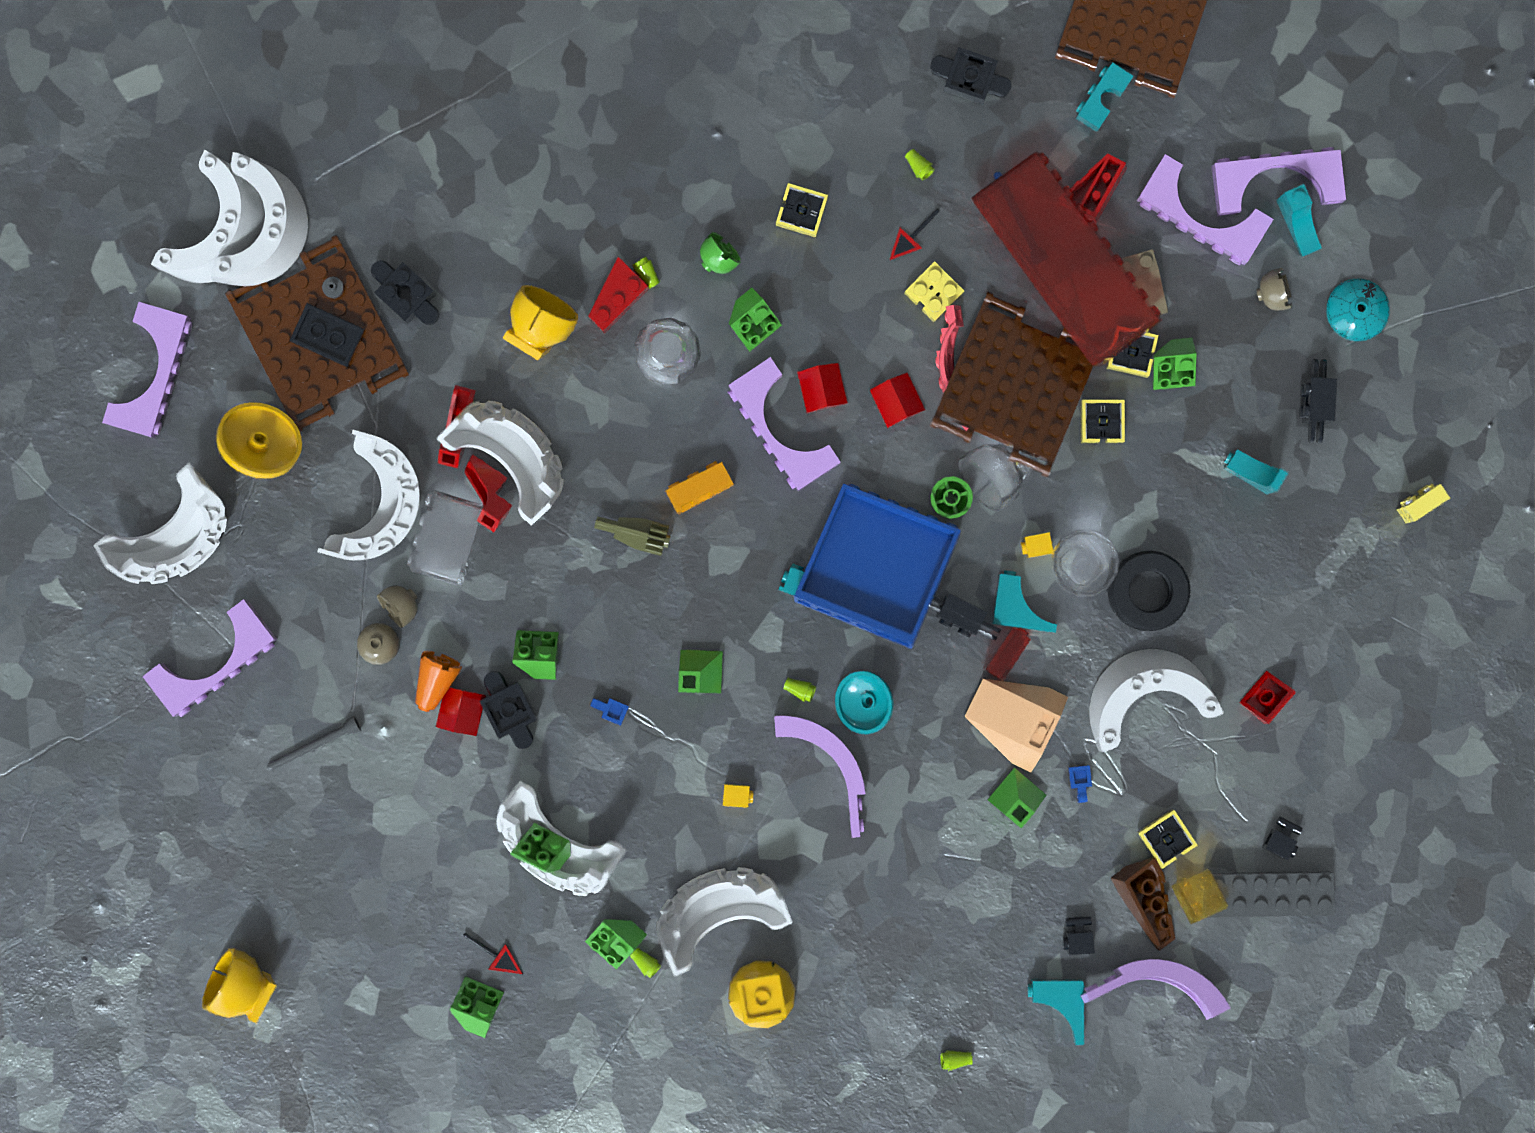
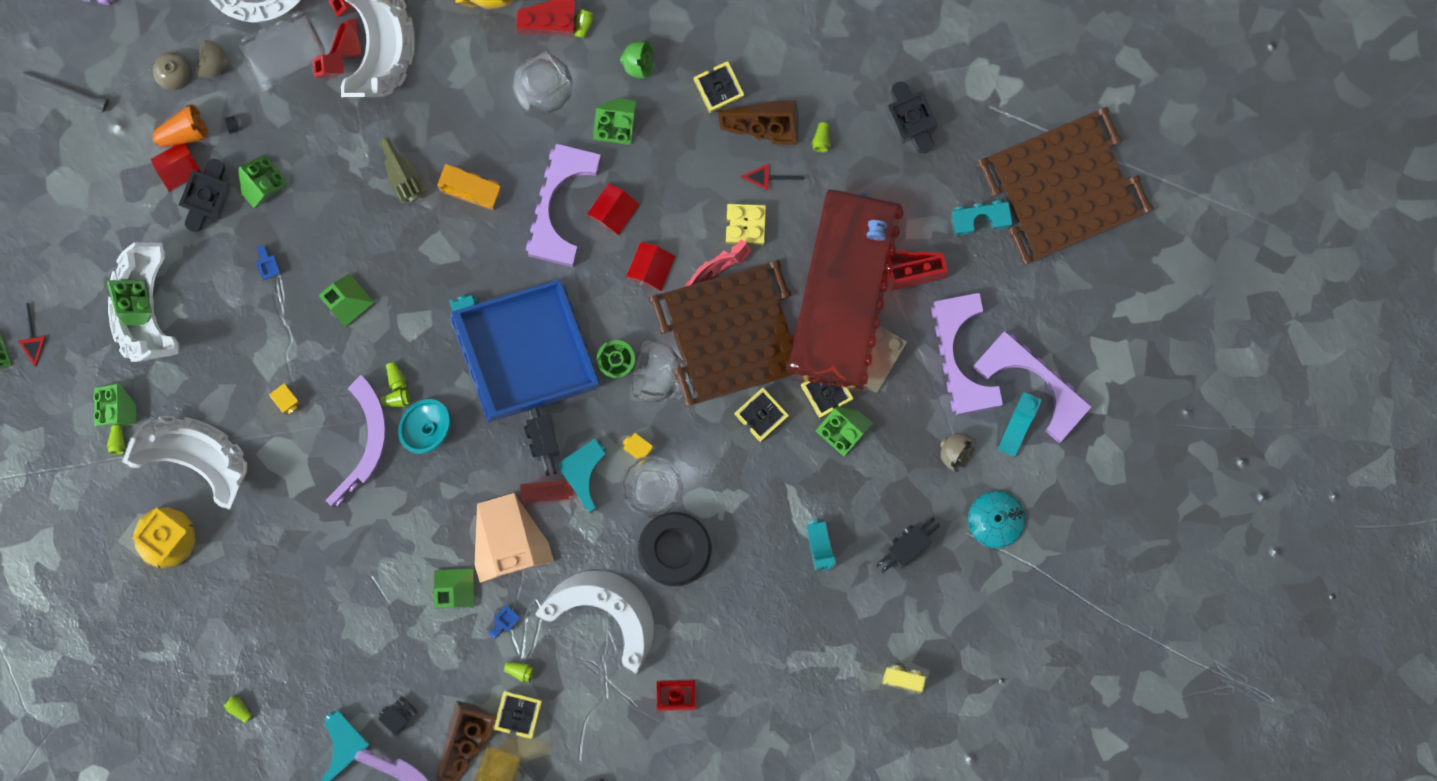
camera: 40 degrees right, 5 degrees down
none -> black axle [225,116,238,134]
none -> lime cone [380,388,410,408]
none -> lime cone [504,661,534,683]
none -> reddish brown wedge [718,100,799,145]
none -> medium blue wheel [867,220,887,240]

